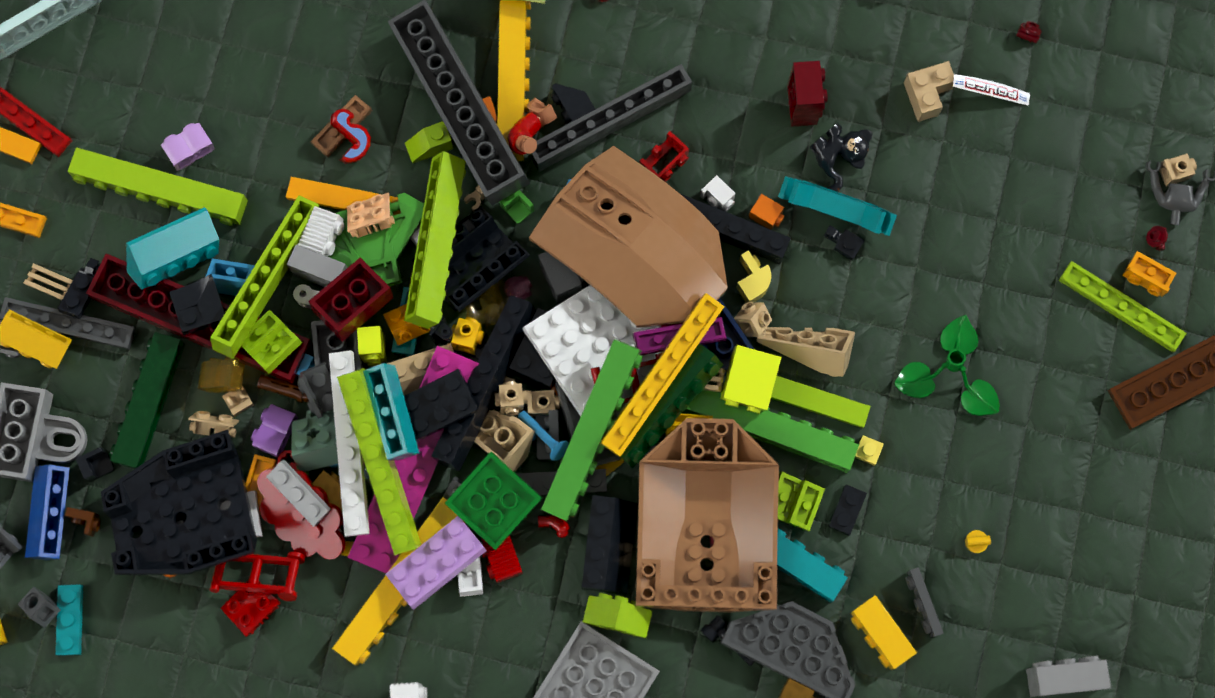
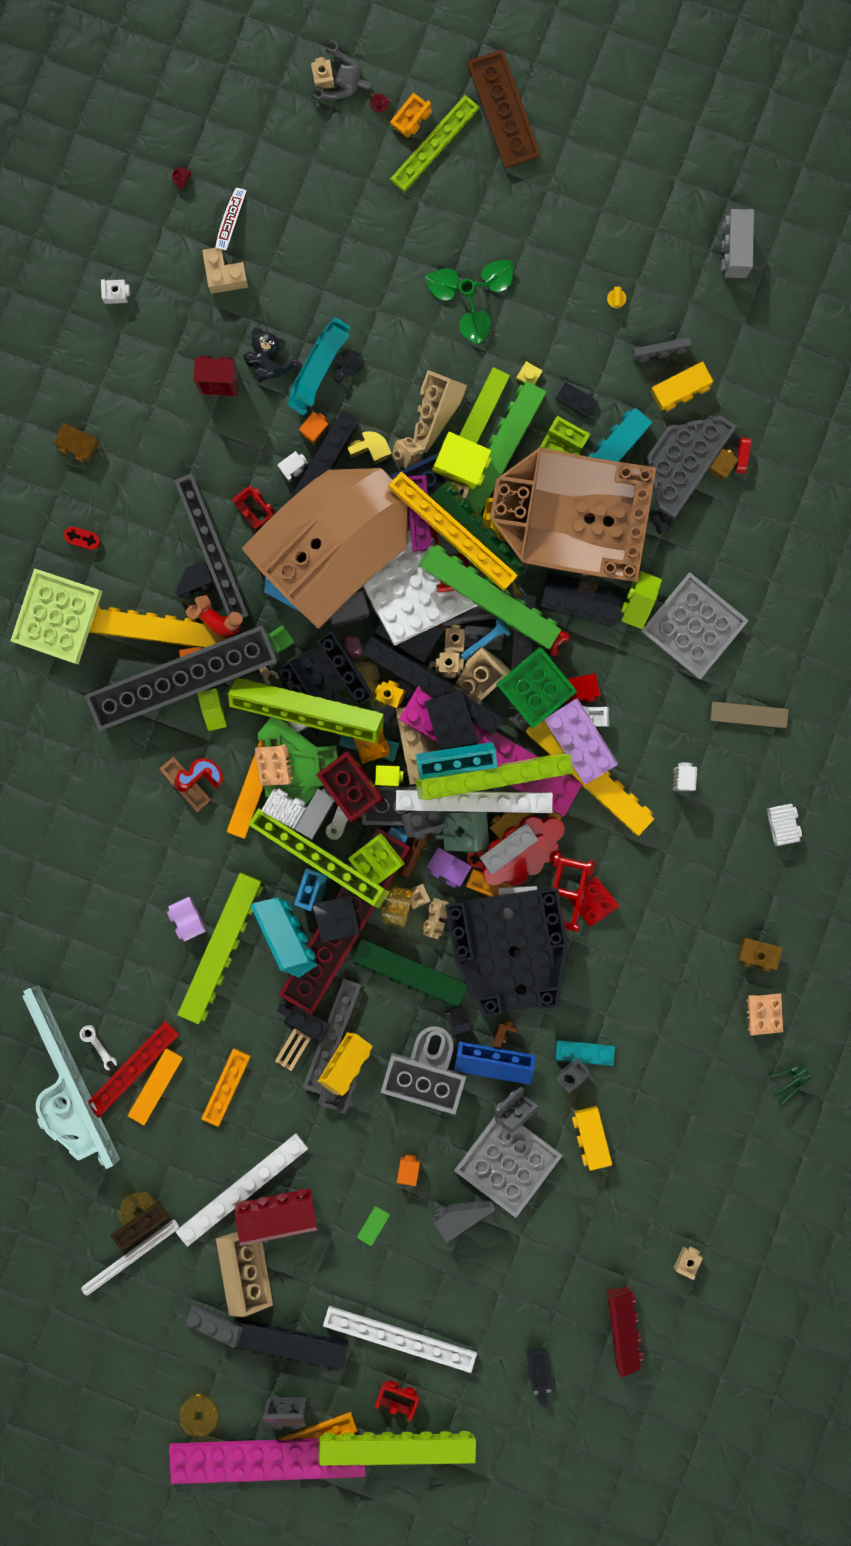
camera: 85 degrees left, 10 degrees up
none -> white brick [80,1025,117,1071]

